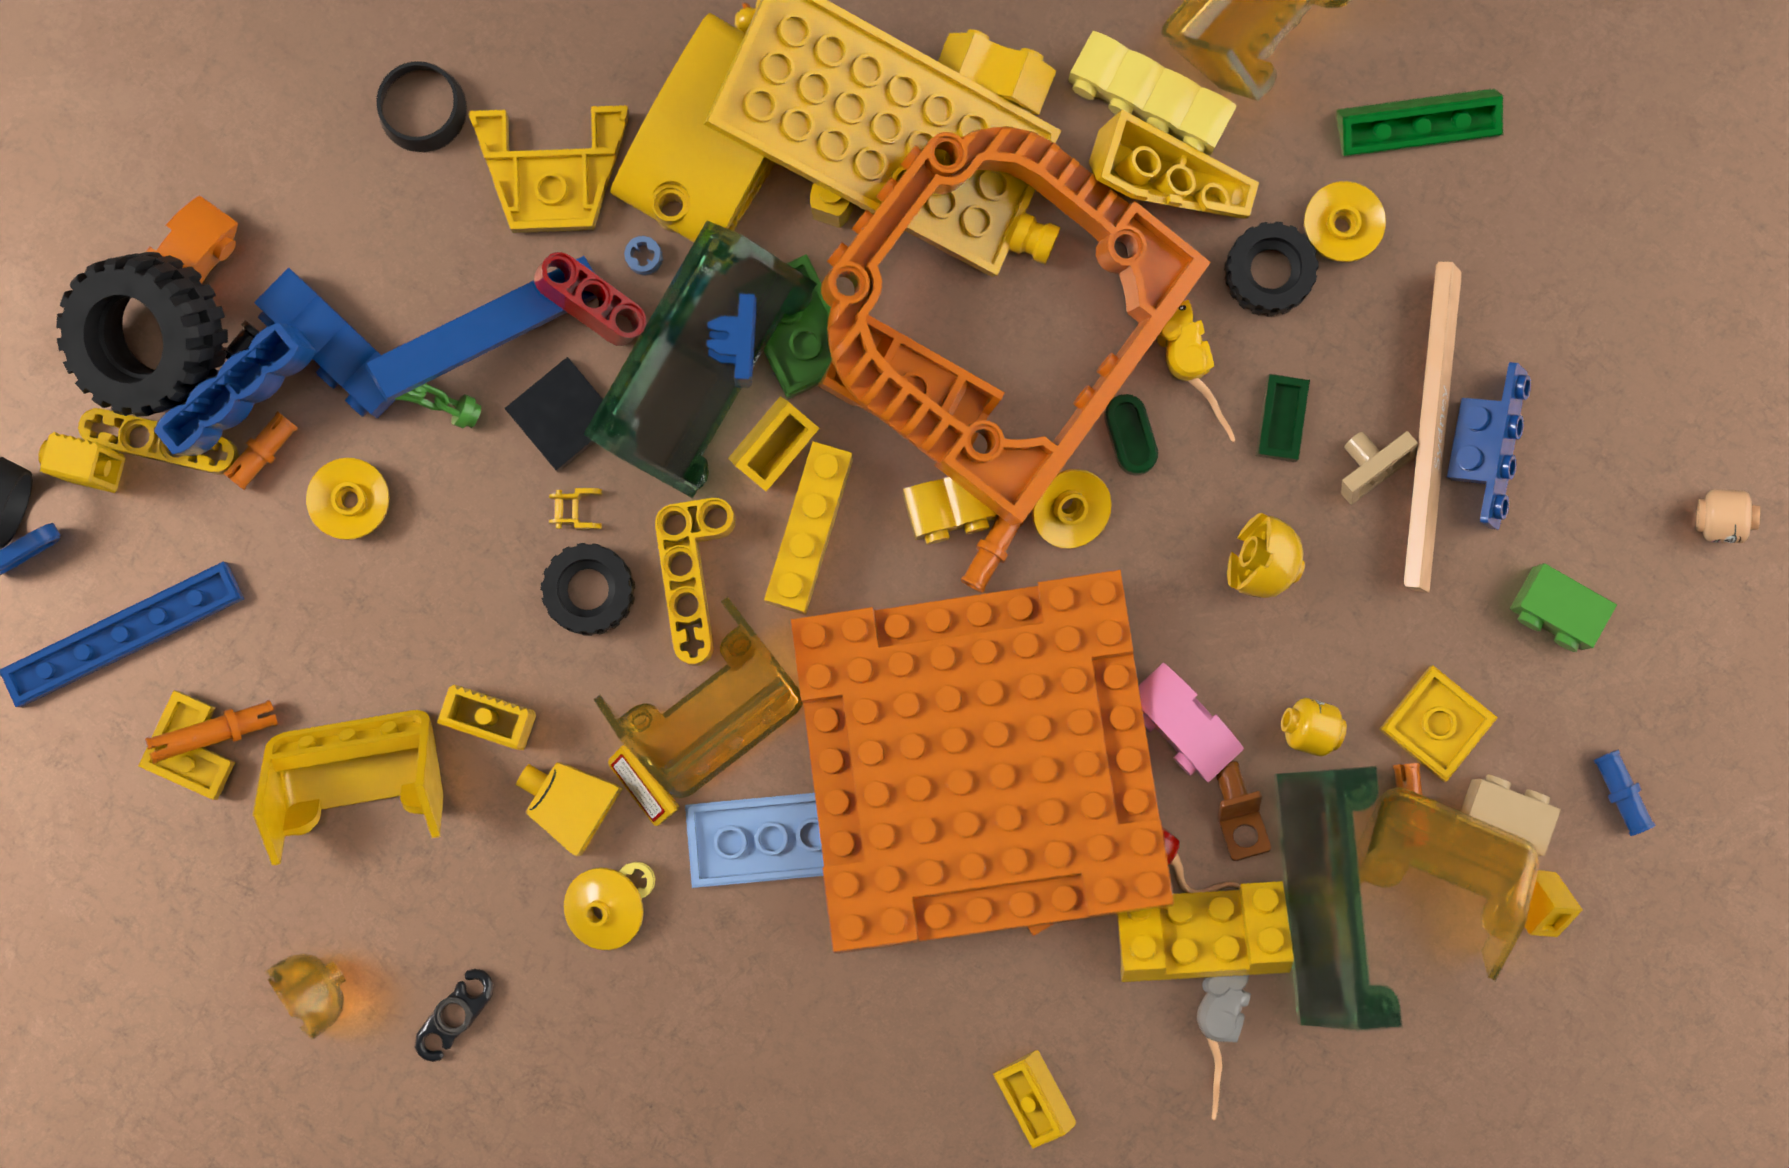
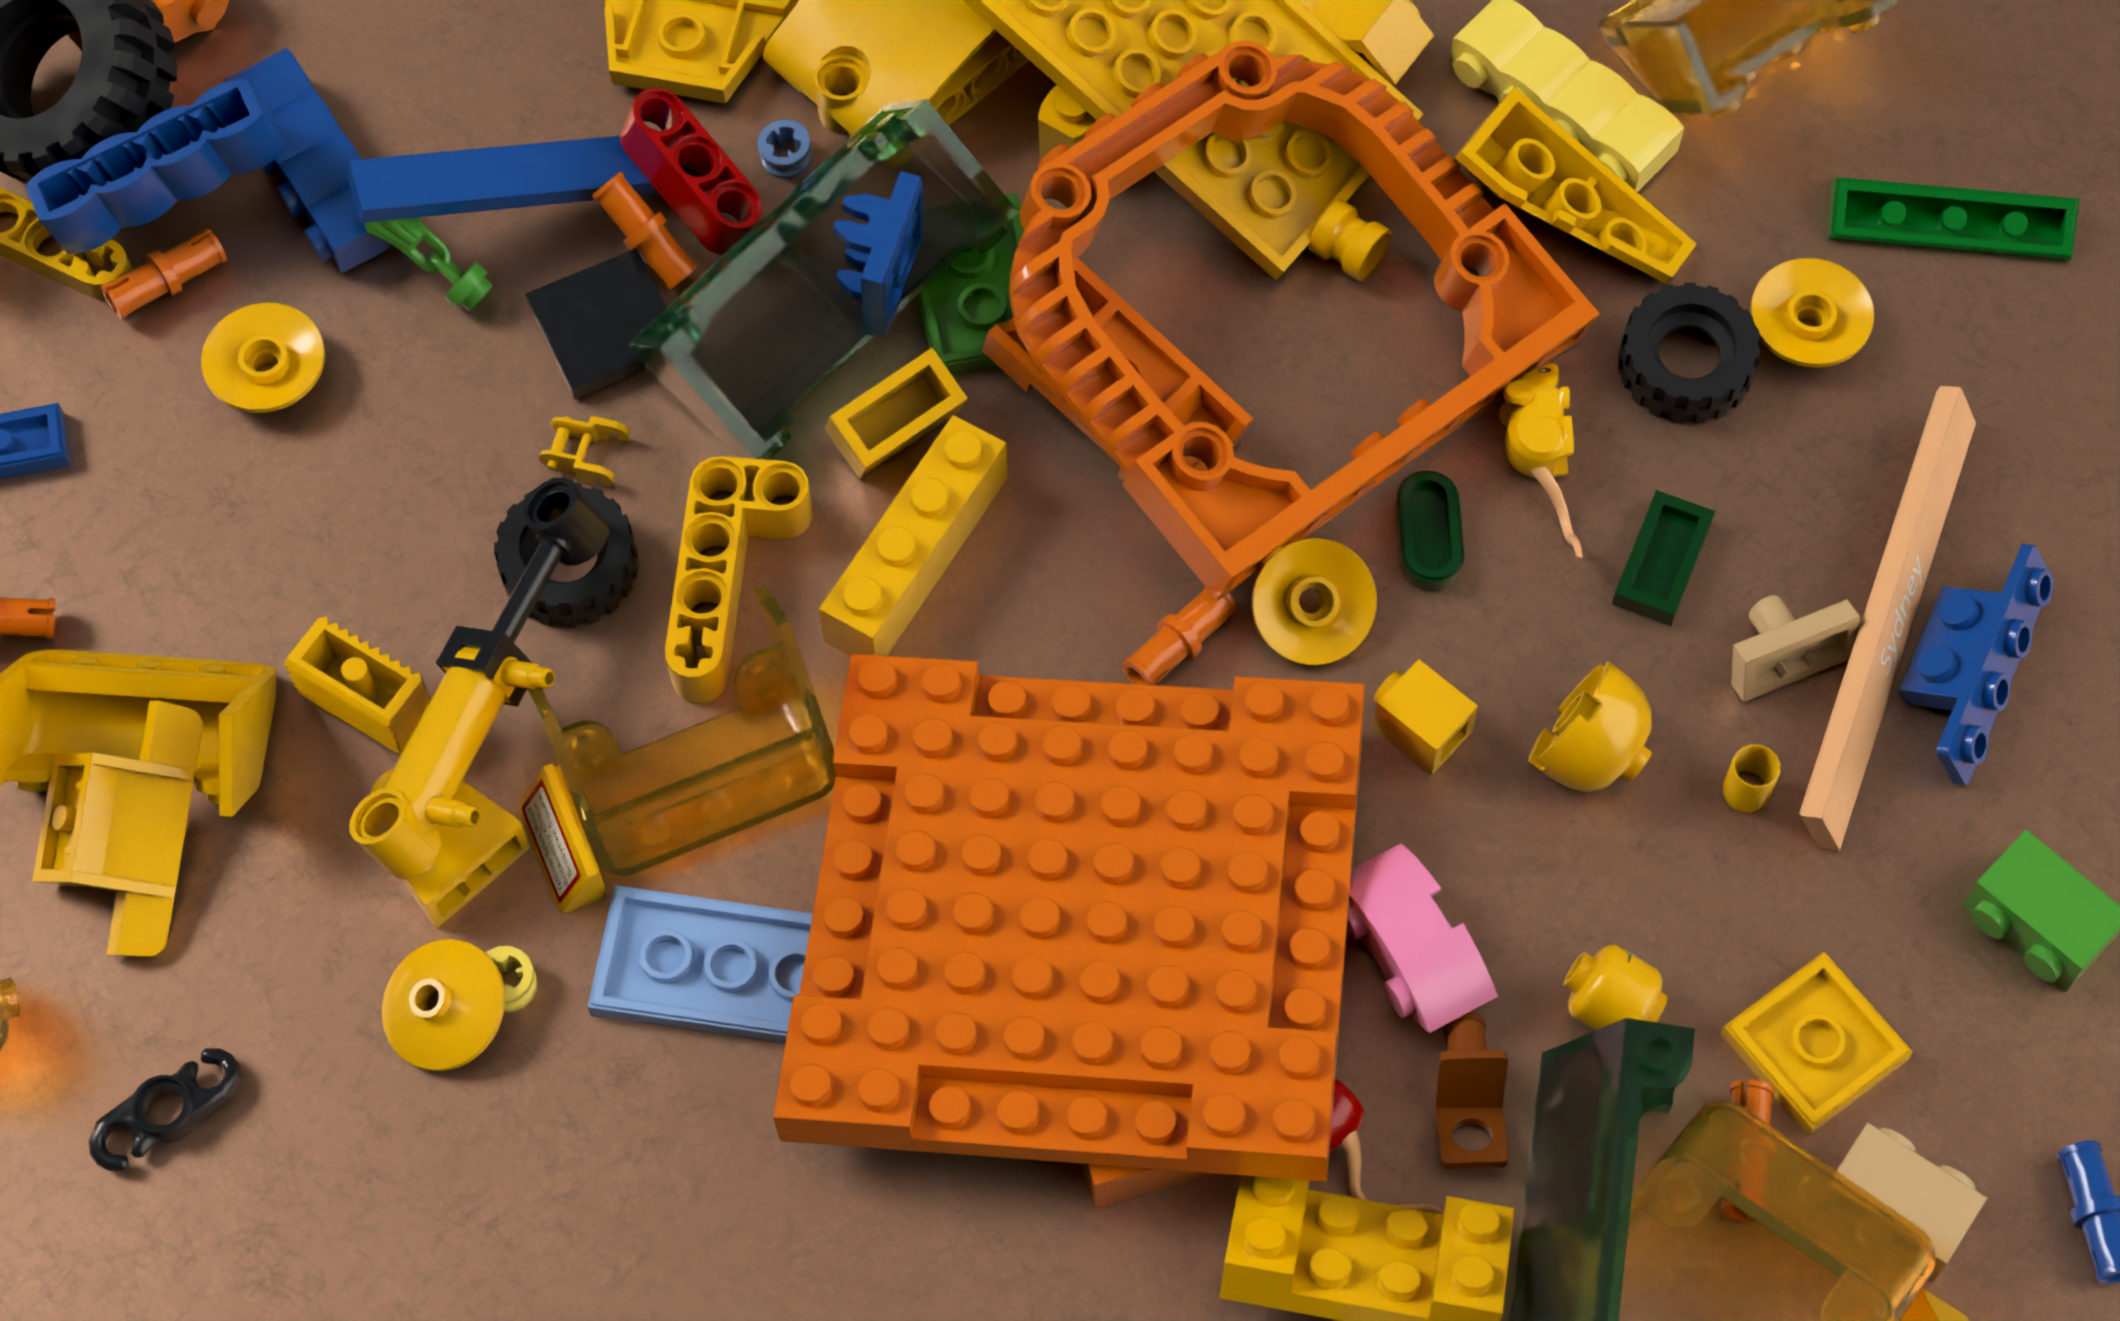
camera: 15 degrees right, 20 degrees down
yellow brick [903,477,996,545] -> none
none -> yellow plate [32,700,203,957]
none -> yellow piece [349,477,609,879]
none -> orange pin [592,172,699,290]
none -> yellow brick [1373,659,1478,776]
none -> yellow piece [1723,744,1780,813]

